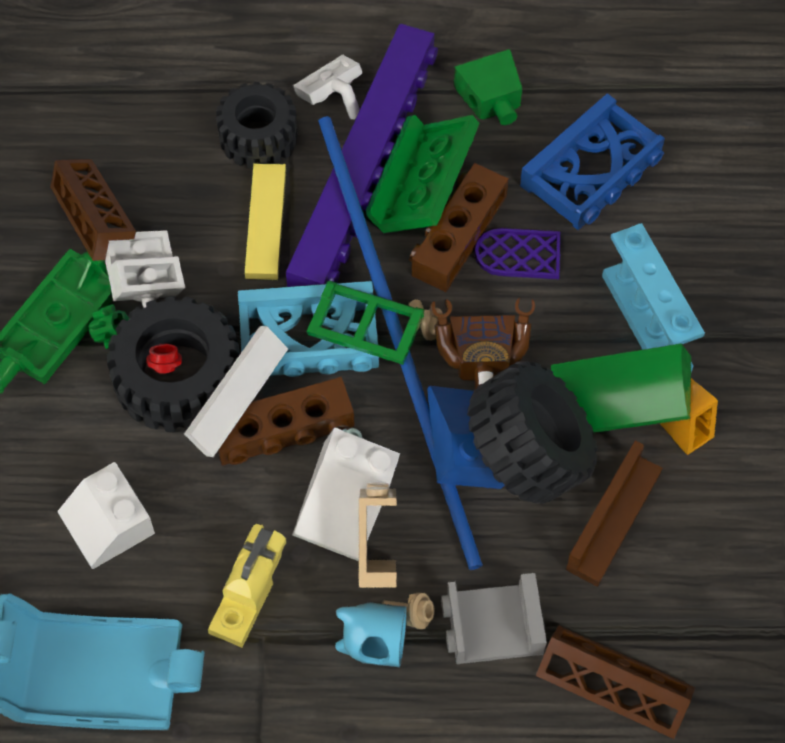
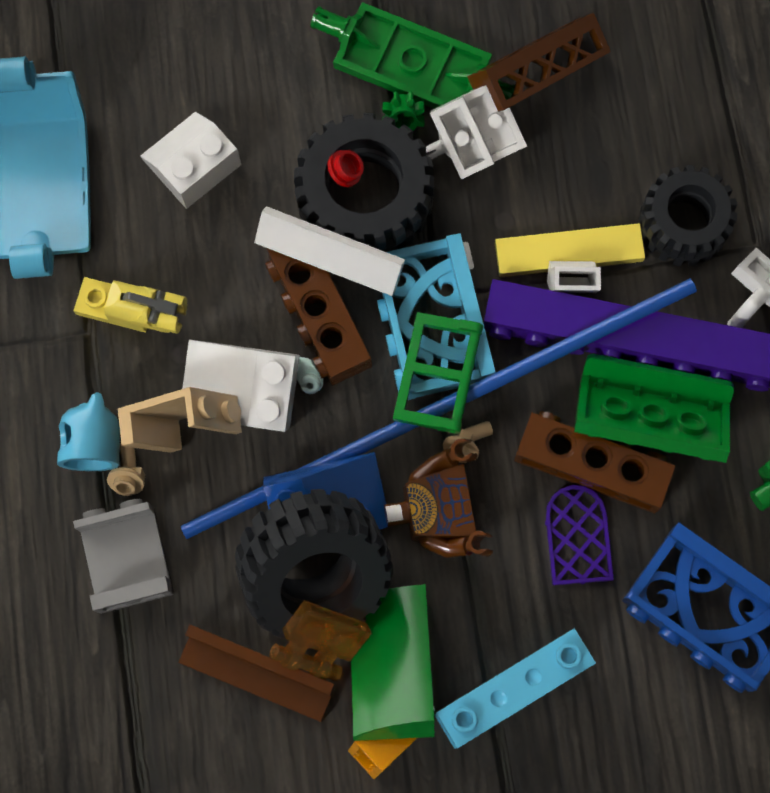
camera: 85 degrees right, 15 degrees up
reddish brown fence [536,626,695,739] -> none
none -> clear orange plate [270,600,372,681]
none -> white piece [547,261,601,293]

